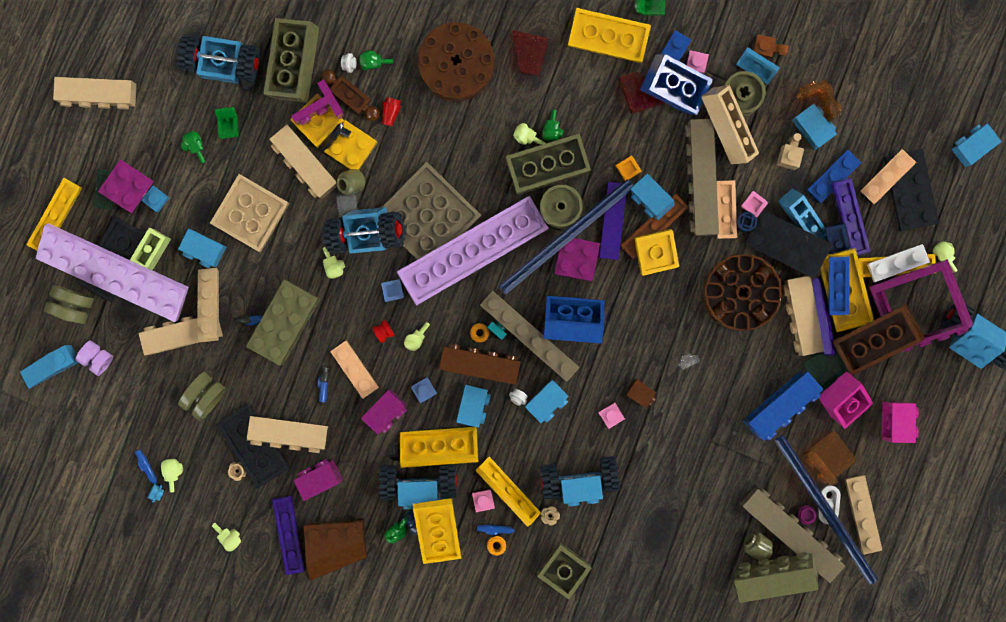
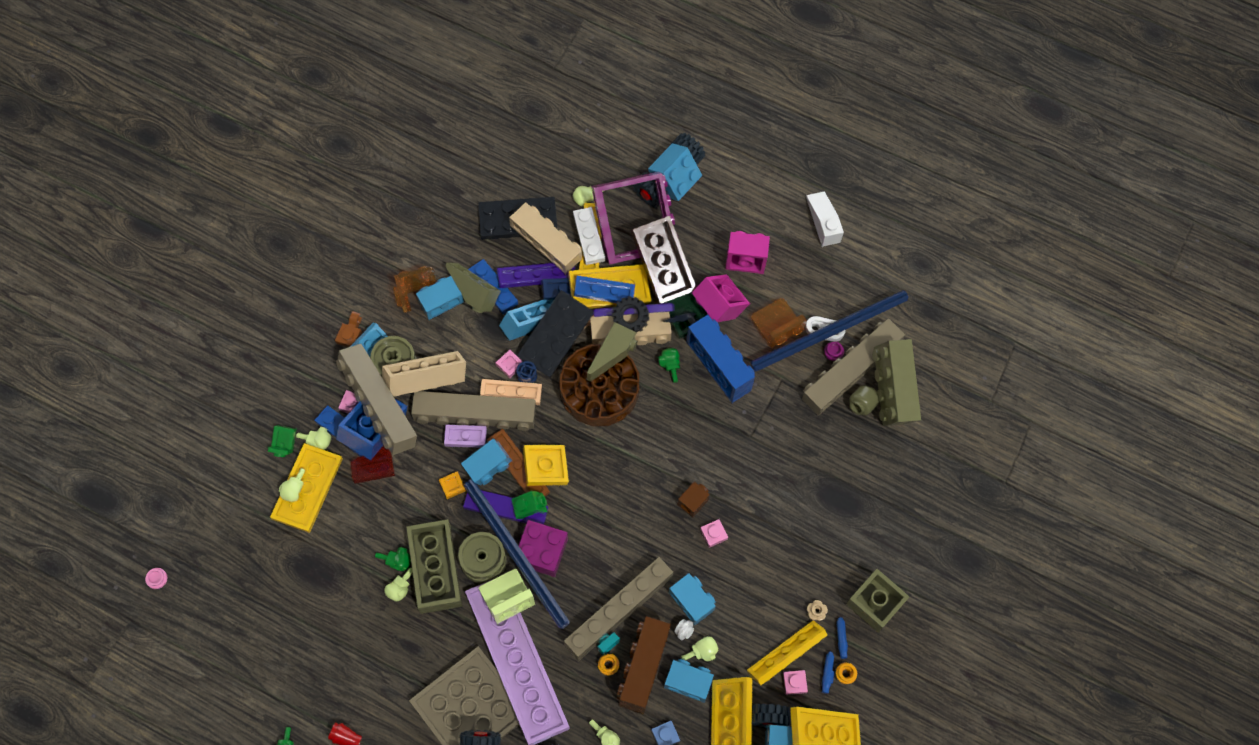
camera: 90 degrees left, 20 degrees down
reddish brown brick [418,22,495,102] -> none
clear red wing [512,30,549,77] -> none
brick [540,456,620,506] -> none
blue brick [544,296,604,344] -> none
clear plate [677,353,700,370] -> none
tan brick [776,133,804,170] -> none
tan plate [844,475,882,554] -> none
light nougat plate [860,149,917,204] -> none
dark azure brick [951,123,1002,167] -> none
none -> yellowish green piece [279,468,305,502]
none -> yellowish green piece [296,427,332,450]
none -> dark tan brick [336,344,417,456]
none -> lavender plate [444,425,487,448]
none -> olive slope [446,263,500,313]
none -> yellowish green bracket [479,569,535,624]
none -> tan brick [509,202,582,274]
none -> green bracket [512,491,547,519]
none -> olive slope [587,322,638,382]
none -> black tyre [612,296,650,334]
none -> green piece [658,348,680,383]
none -> black bar [663,312,697,325]
none -> yellowish green piece [681,636,718,662]
none -> white slope [806,191,844,247]
none -> blue piece [836,617,848,659]

